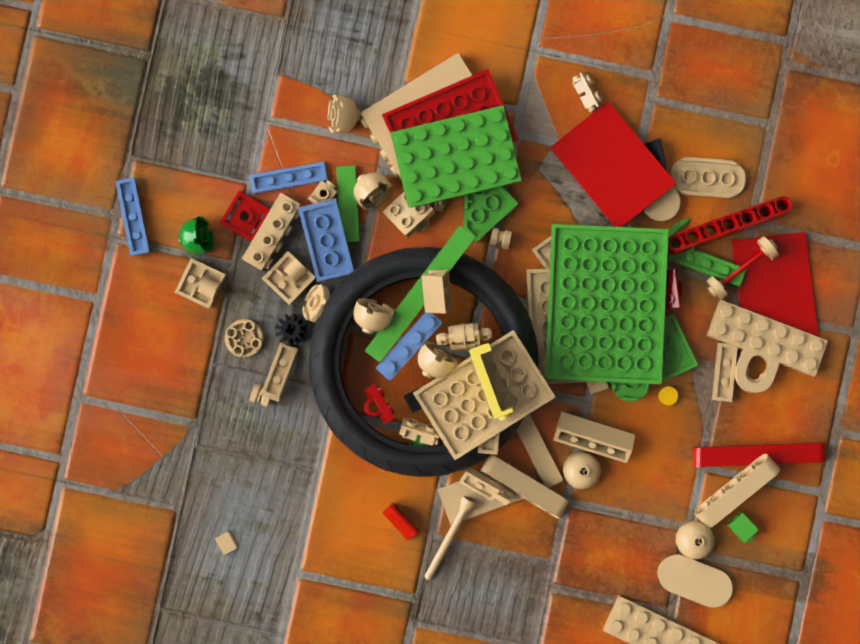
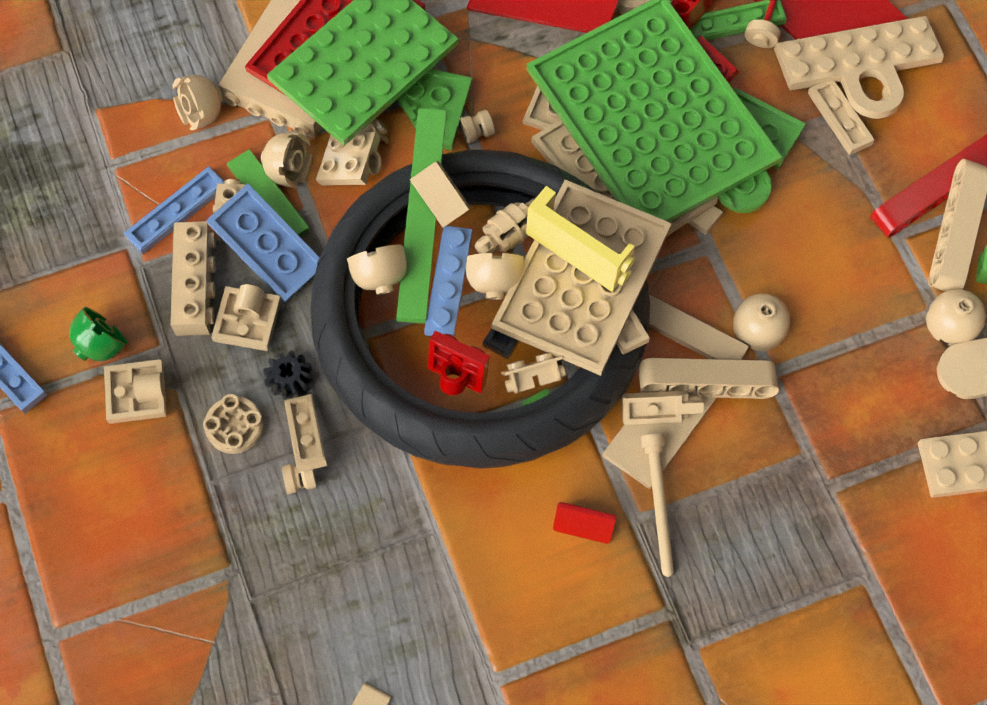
camera: 30 degrees left, 20 degrees down
red piece [220,191,270,242] -> none
tan tile [303,284,330,322] -> none
tan brick [553,412,635,463] -> none
yellow piece [658,386,678,405] -> none

